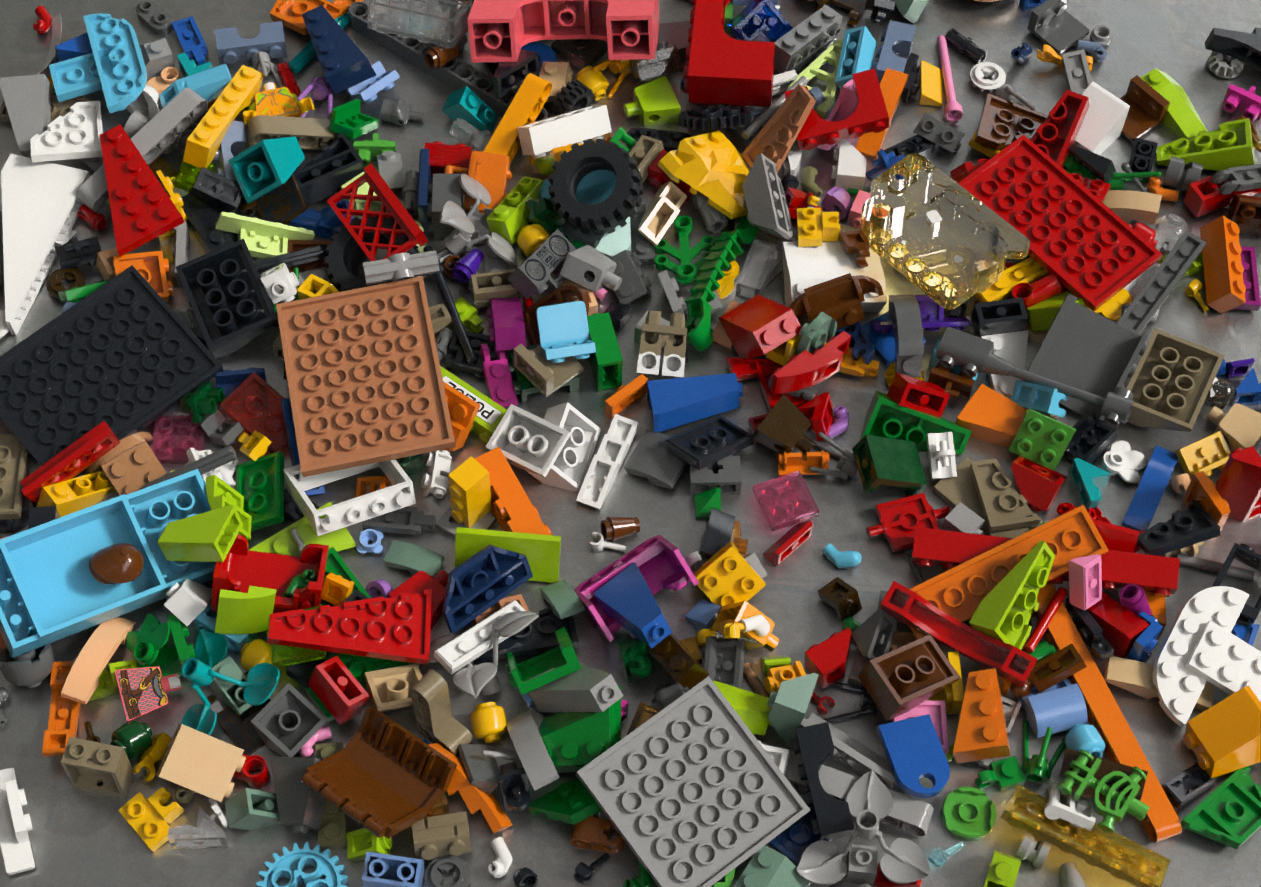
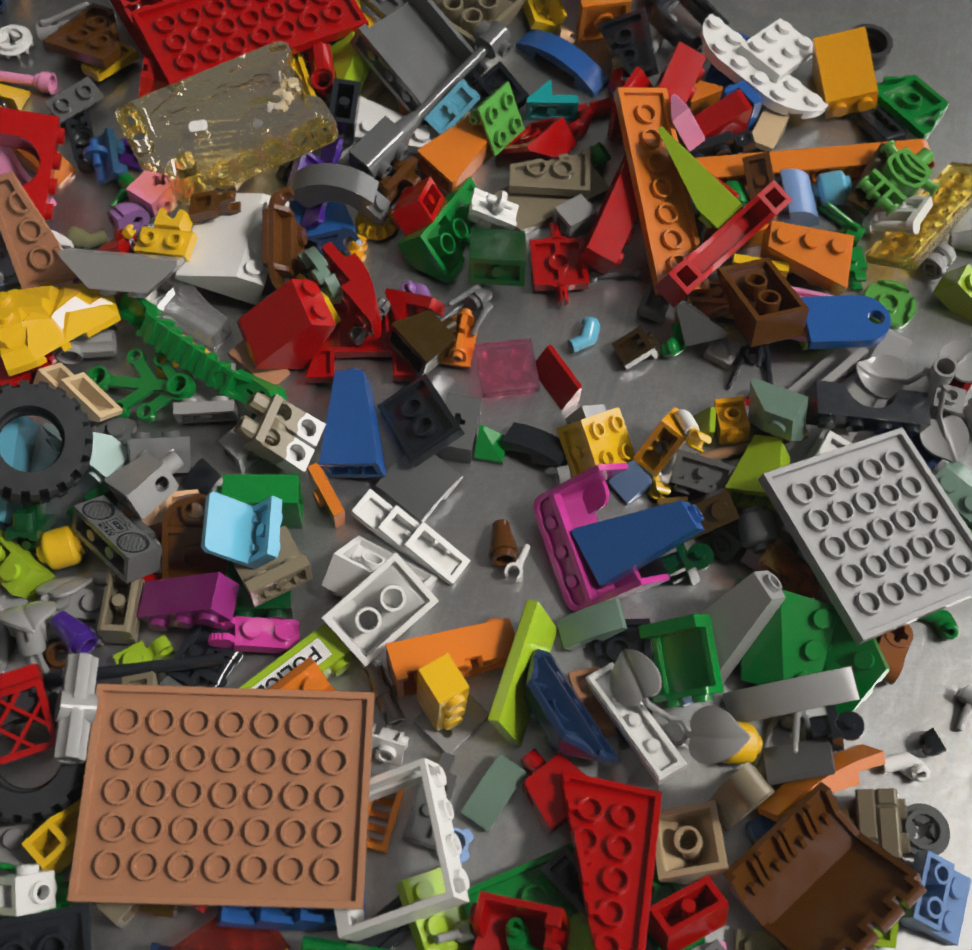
camera: 80 degrees left, 5 degrees up
light orange tile [321,573,354,606] -> none
medium lavender tile [365,579,393,598] -> none
black hand [574,852,610,883] -> none
clear orange hand [734,521,749,555] -> none
red slope [805,627,851,689] -> none
white slope [831,139,867,190] -> none
clear light blue hand [928,841,966,868] -> none
white plate [1101,441,1148,483] -> none
magenta cone [1119,584,1152,615] -> none

